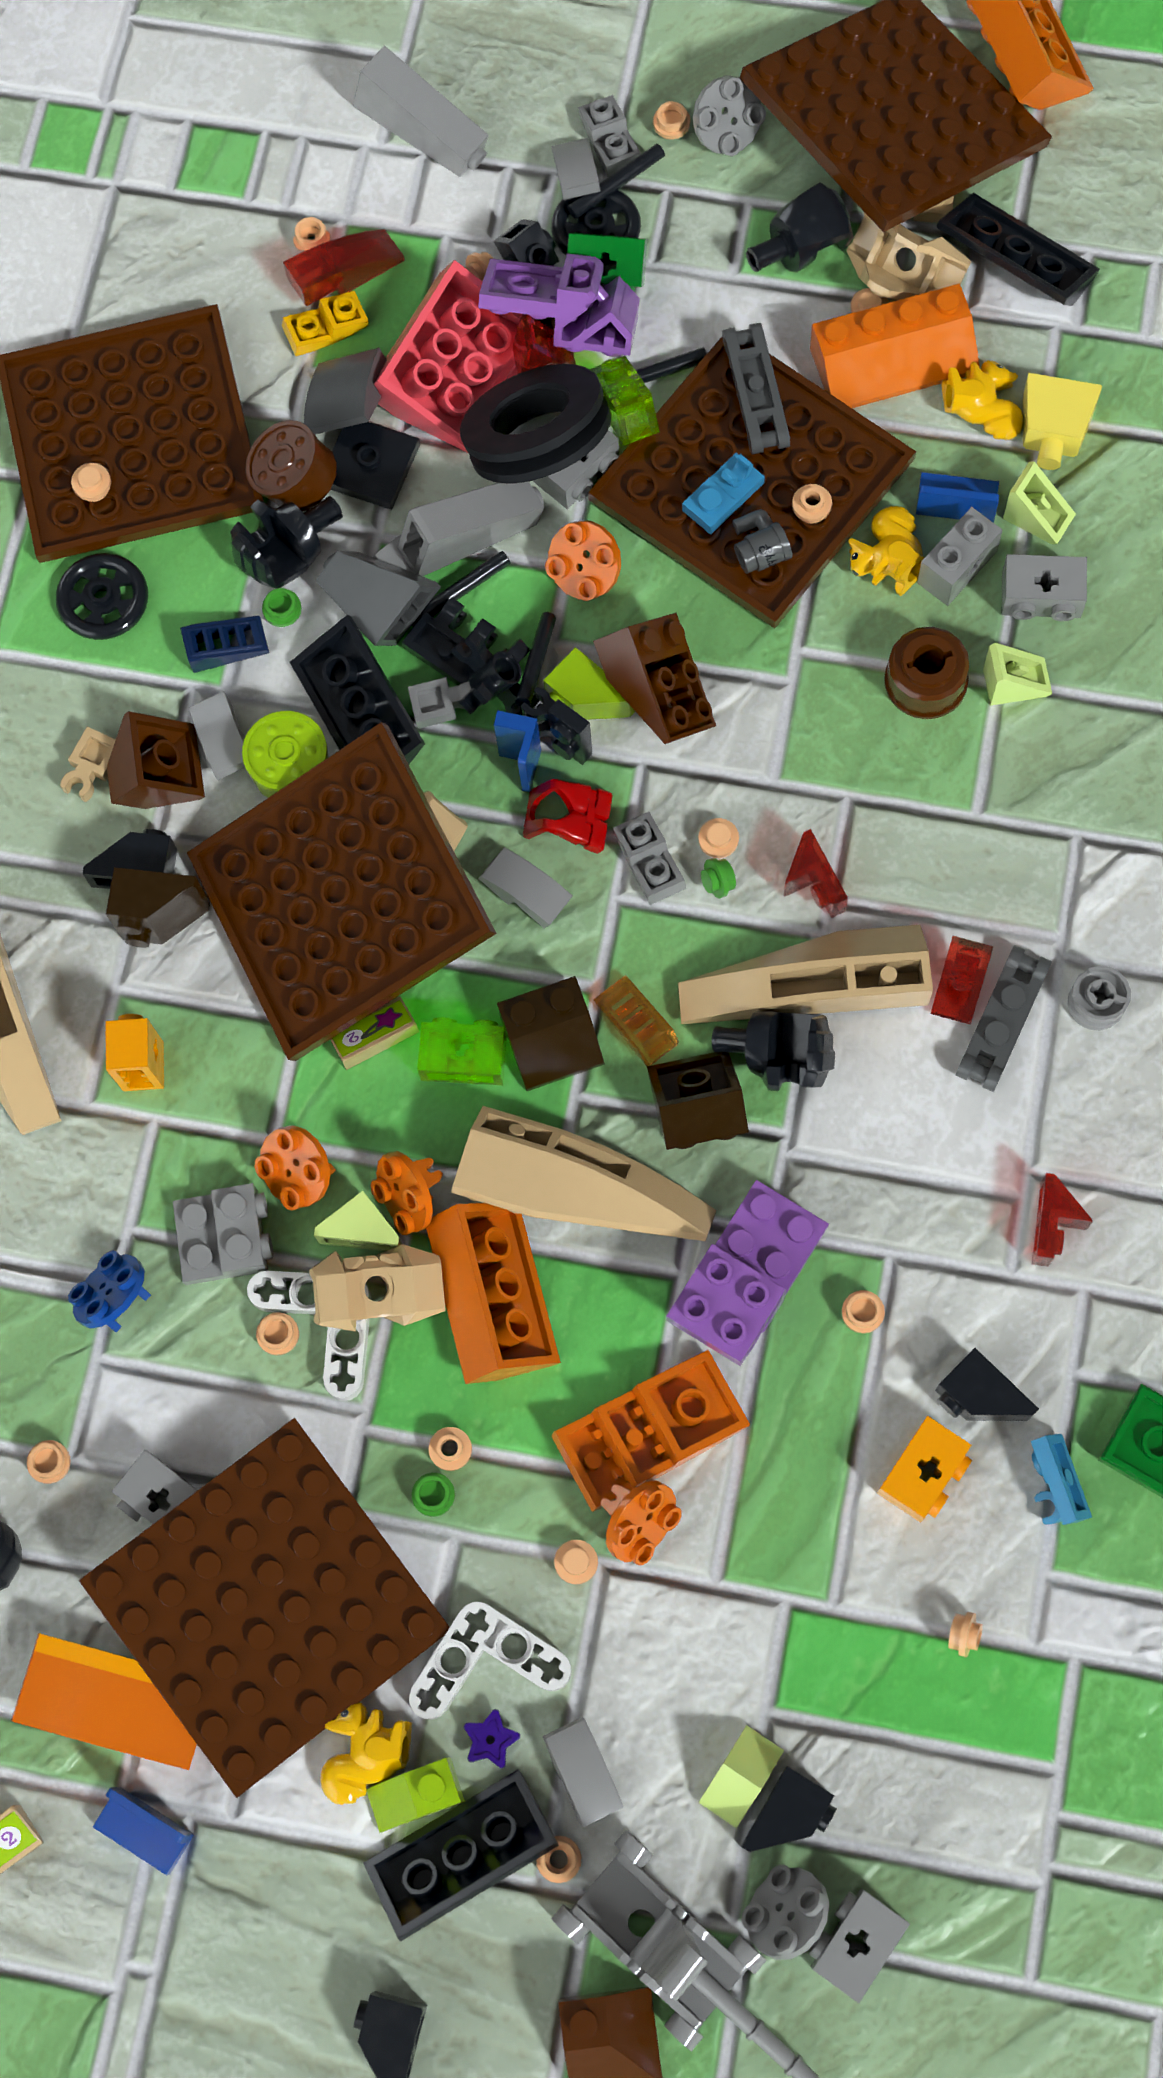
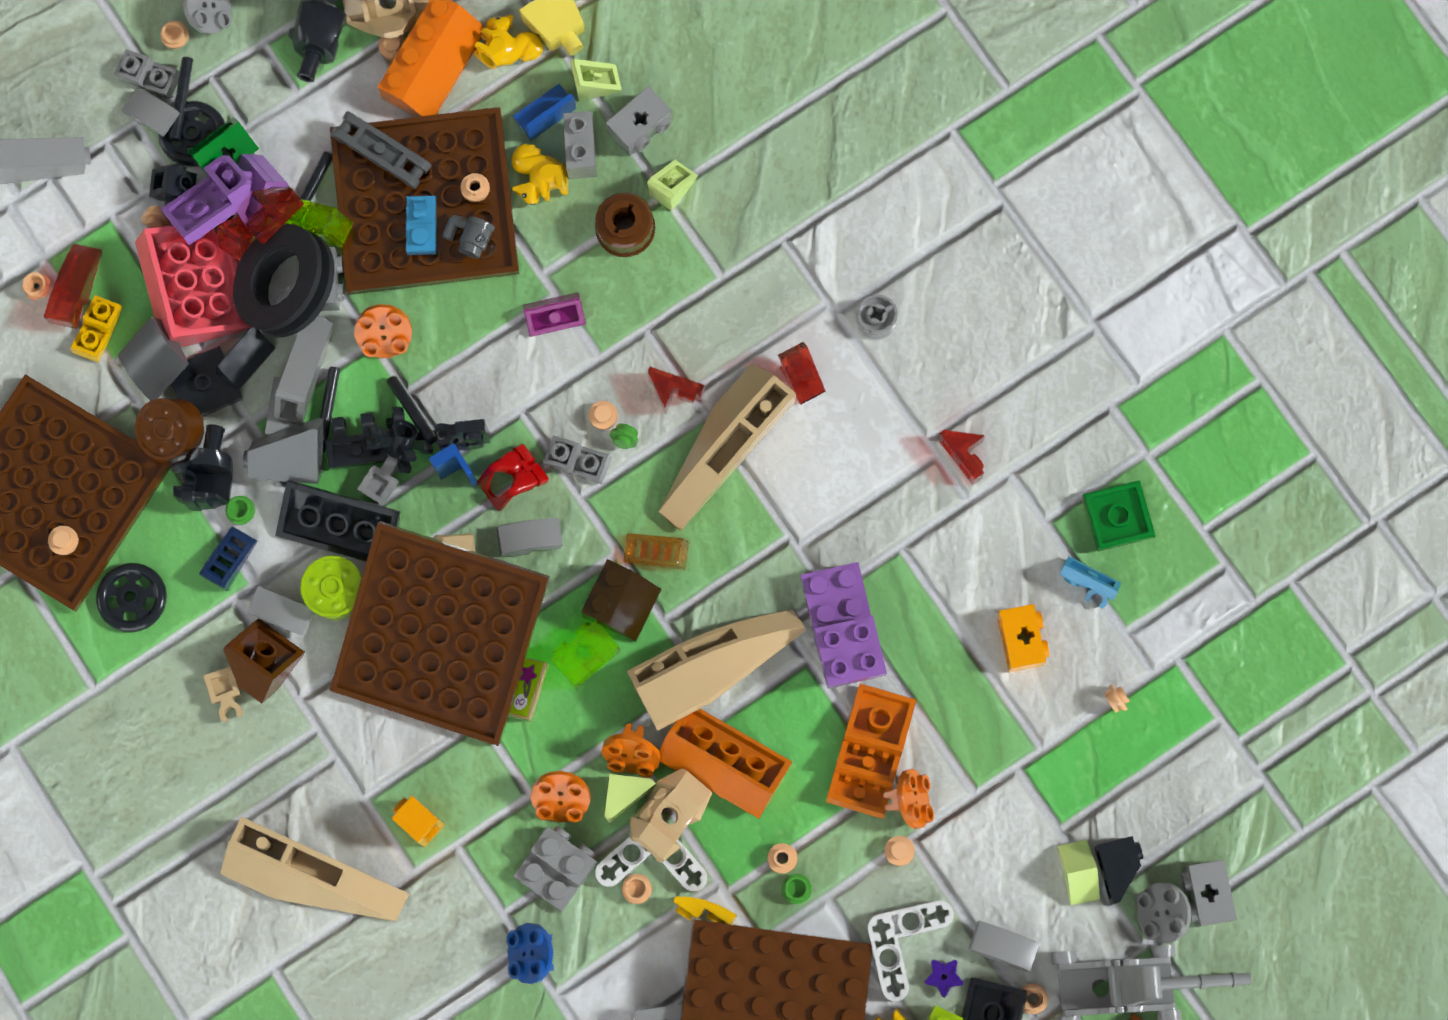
camera: 50 degrees left, 5 degrees up
black slope [82,829,177,889] -> none
dark brown slope [106,867,210,948] -> none
lime slope [543,647,635,720] -> none
reddish brown slope [593,613,716,744] -> none
dark brown slope [647,1052,749,1150] -> none
black piece [711,1011,835,1091] -> none
light nougat plate [841,1290,885,1334] -> none
black slope [935,1348,1039,1421] -> none
dark grey plate [955,945,1052,1092] -> none
none -> black slope [216,327,275,391]
none -> clear red slope [246,186,304,245]
none -> magenta slope [523,292,586,337]
none -> yellow slope [673,896,737,925]

